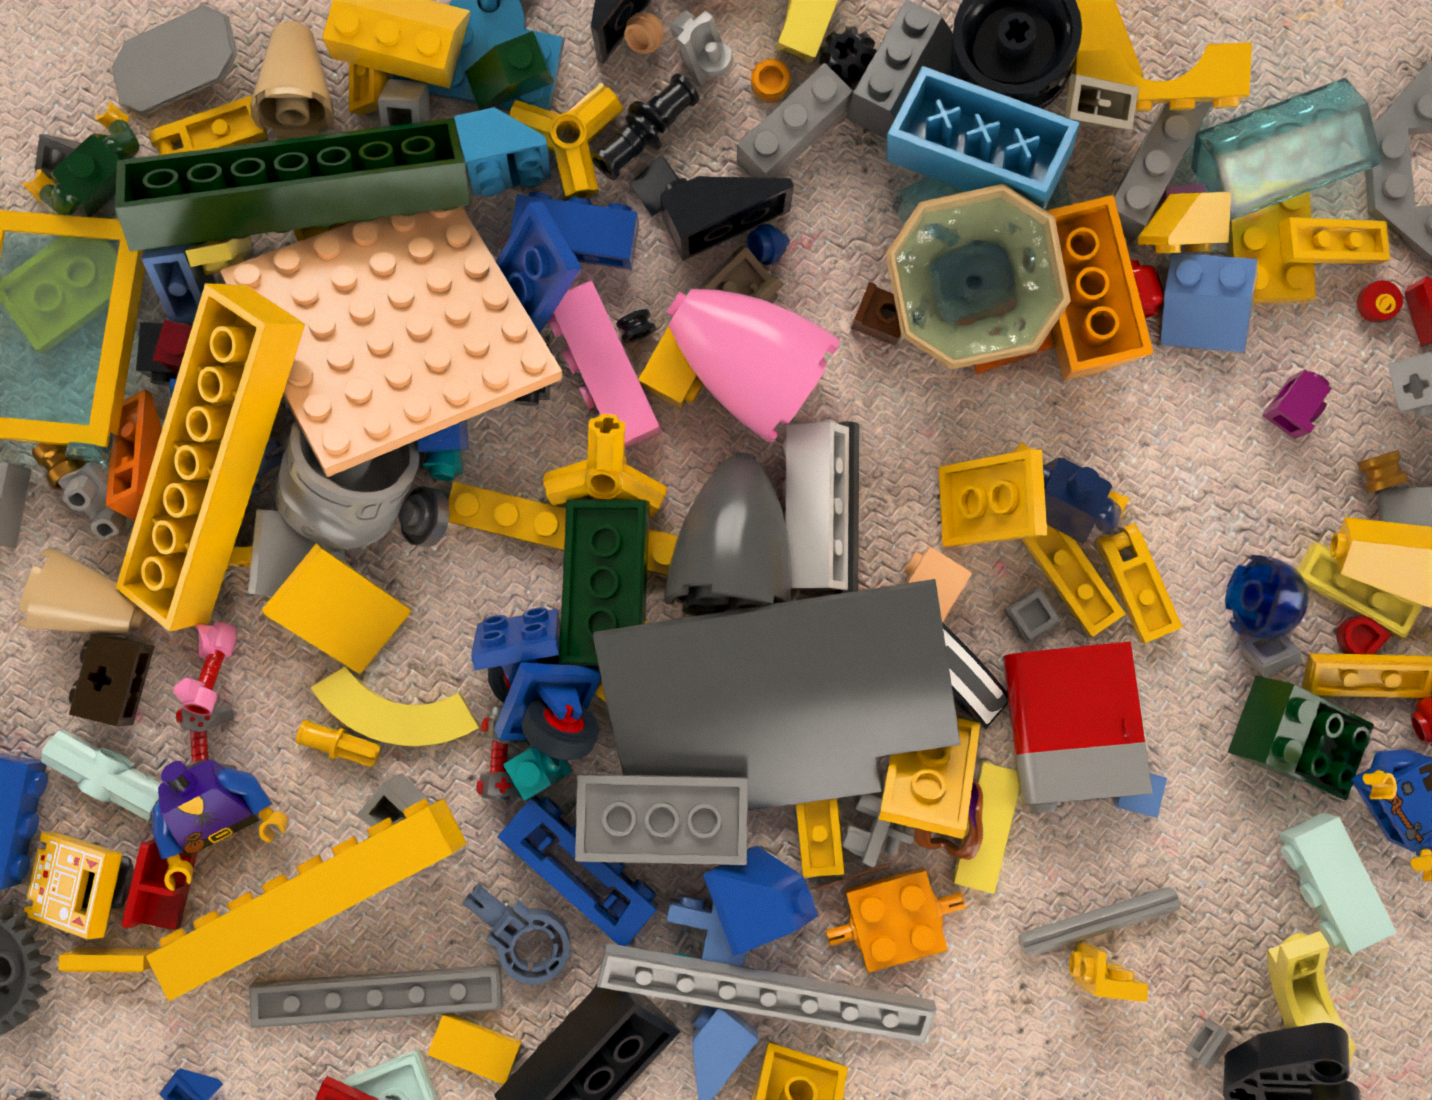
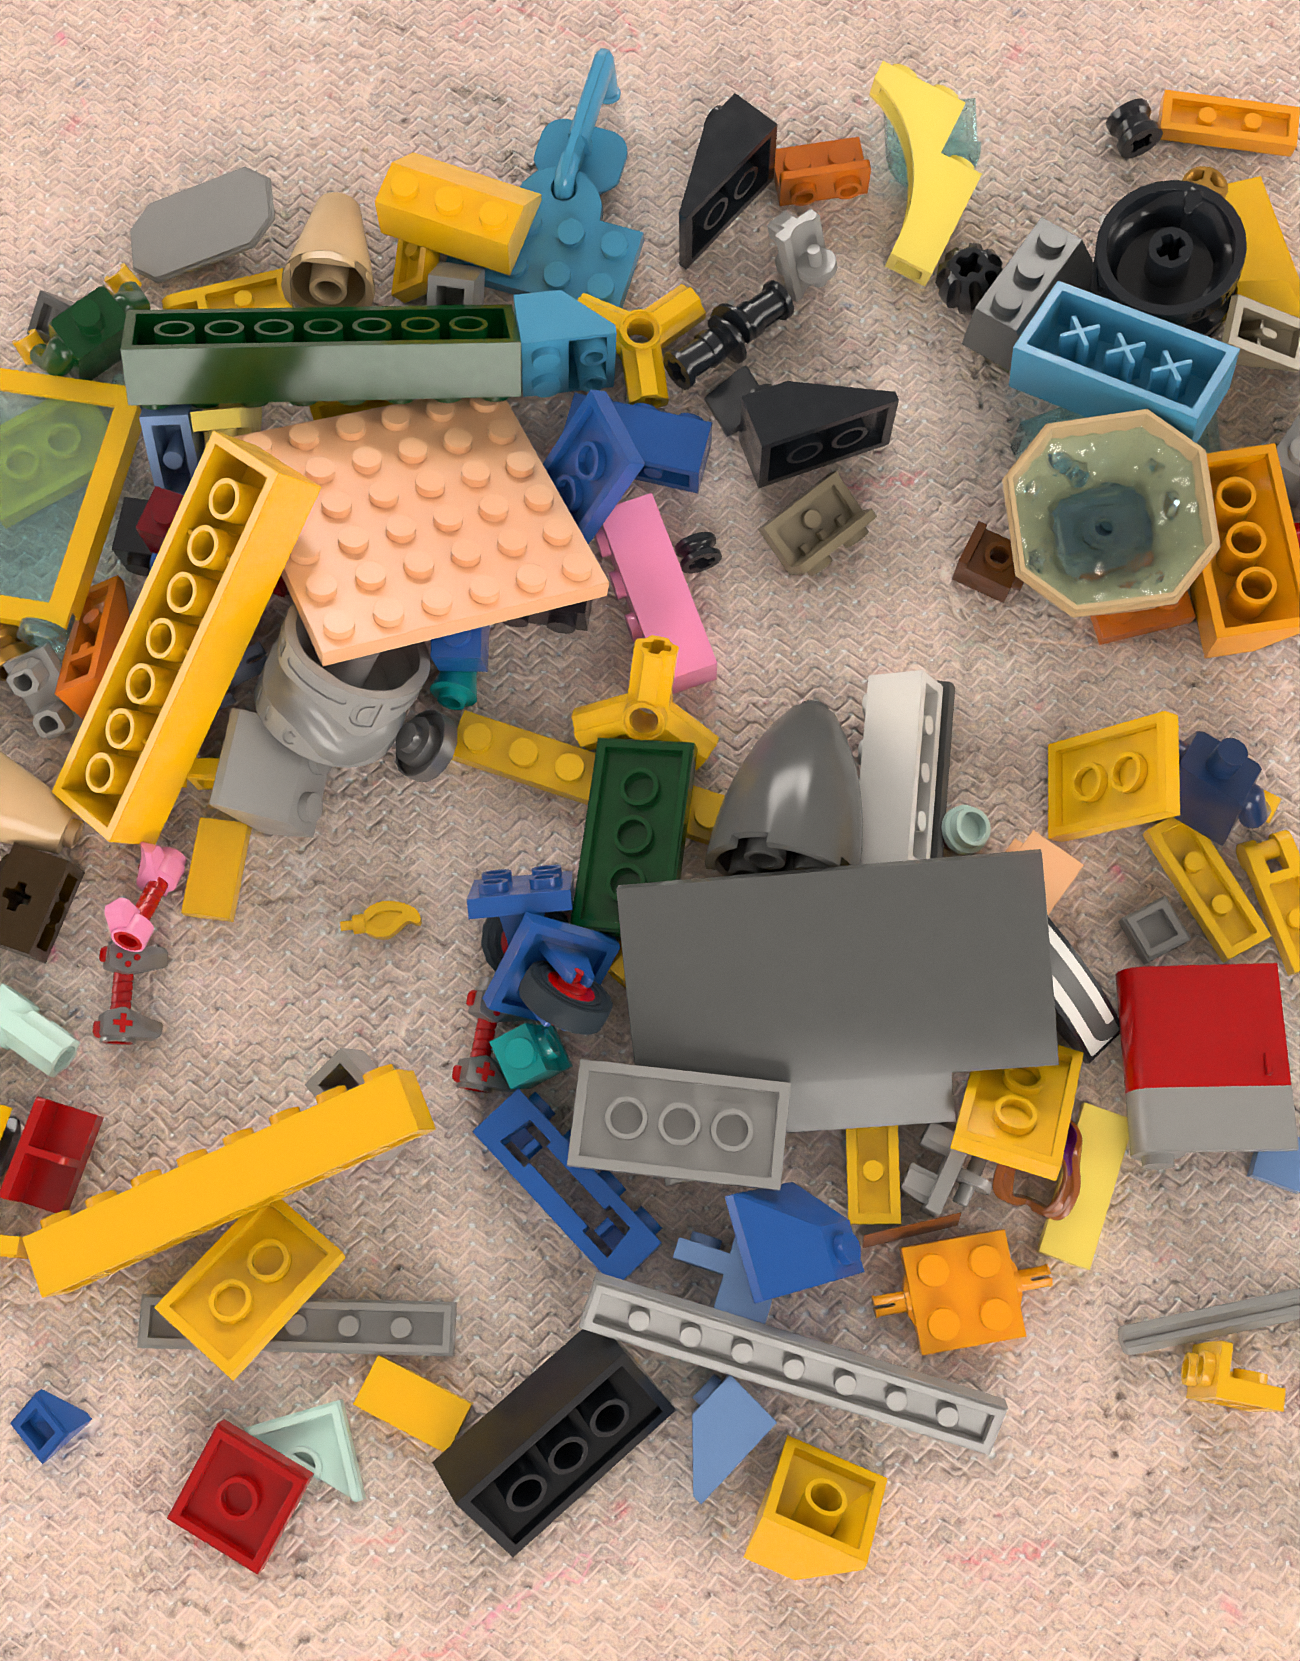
camera: 10 degrees right, 10 degrees down
torso [152,760,288,891] -> none
yellow tile [262,543,412,674] -> none
yellow axle [296,719,381,767] -> none
light yellow tile [310,666,481,746] -> none
sand blue pin [462,883,570,984] -> none
dark green slope [465,31,555,110] -> none
light nougat plate [624,12,664,54] -> none
yellow brick [638,326,704,410] -> none
bright pink cylinder [666,289,840,443] -> none
light grey brick [737,63,853,178] -> none
blue plate [747,224,790,265] -> none
light orange tile [751,59,791,103] -> none
none -> yellow plate [154,1199,346,1381]
none -> yellow tile [181,817,252,922]
none -> yellow piece [340,901,422,940]
none -> light aqua plate [941,805,991,855]

